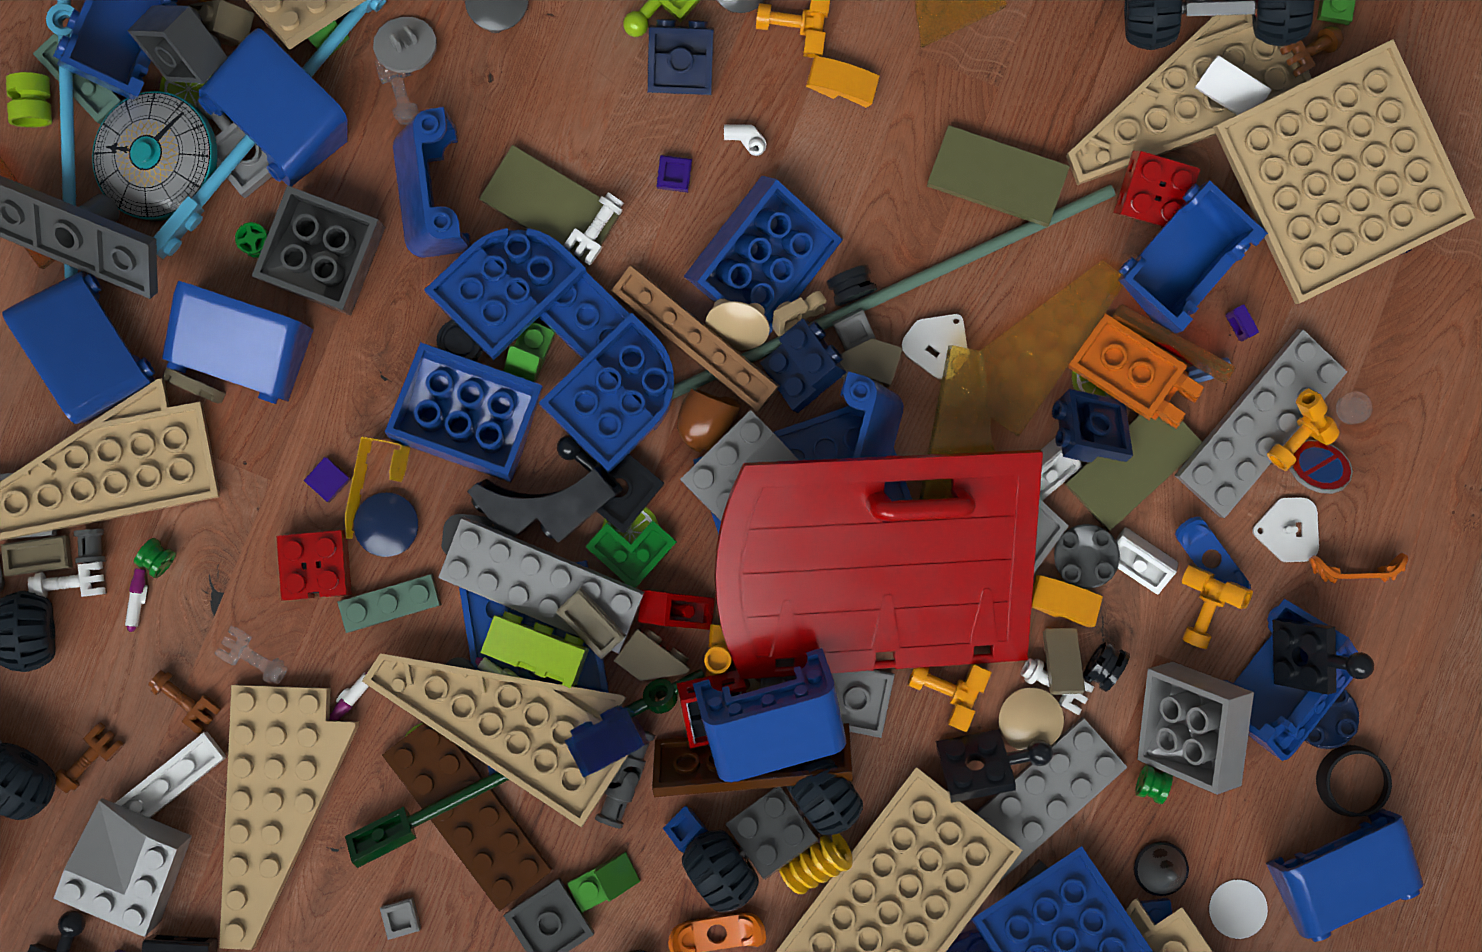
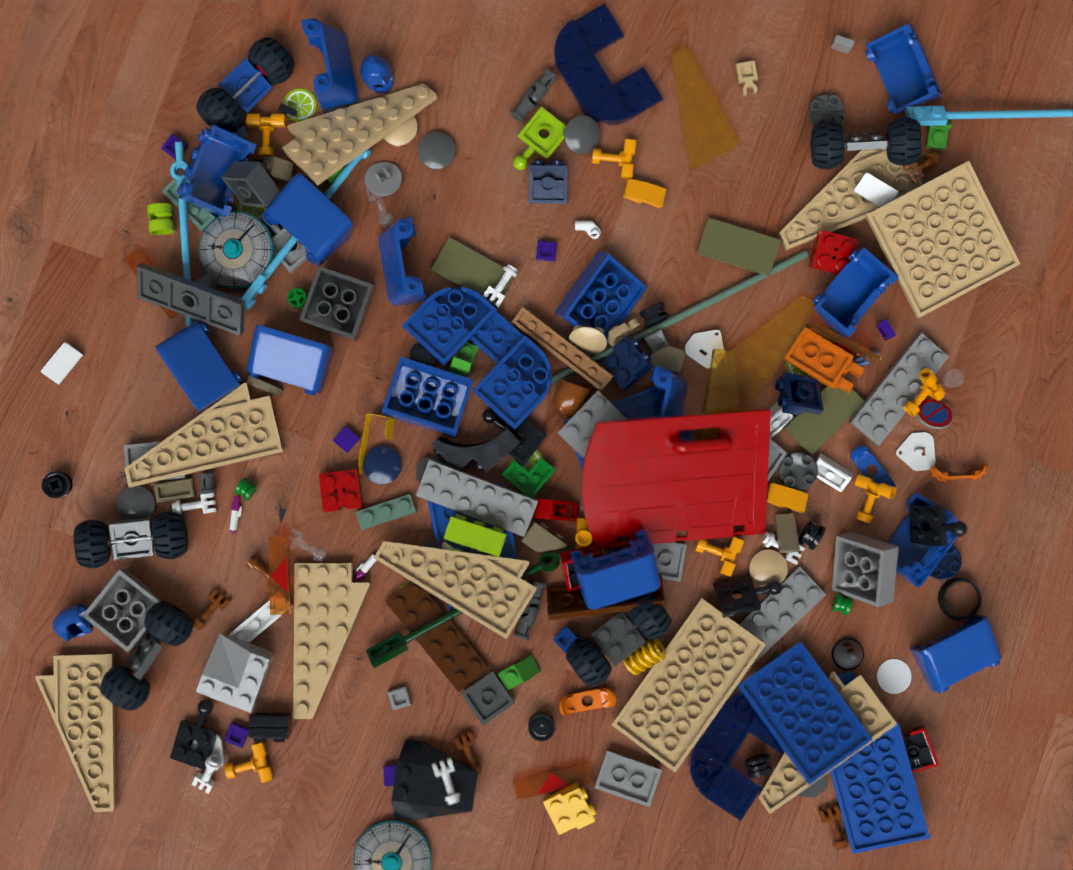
camera: 10 degrees left, 0 degrees up
dark tan tile [556,588,626,659] -> none
clear blue brick [565,705,650,778] -> none
none -> clear orange tile [268,536,291,615]

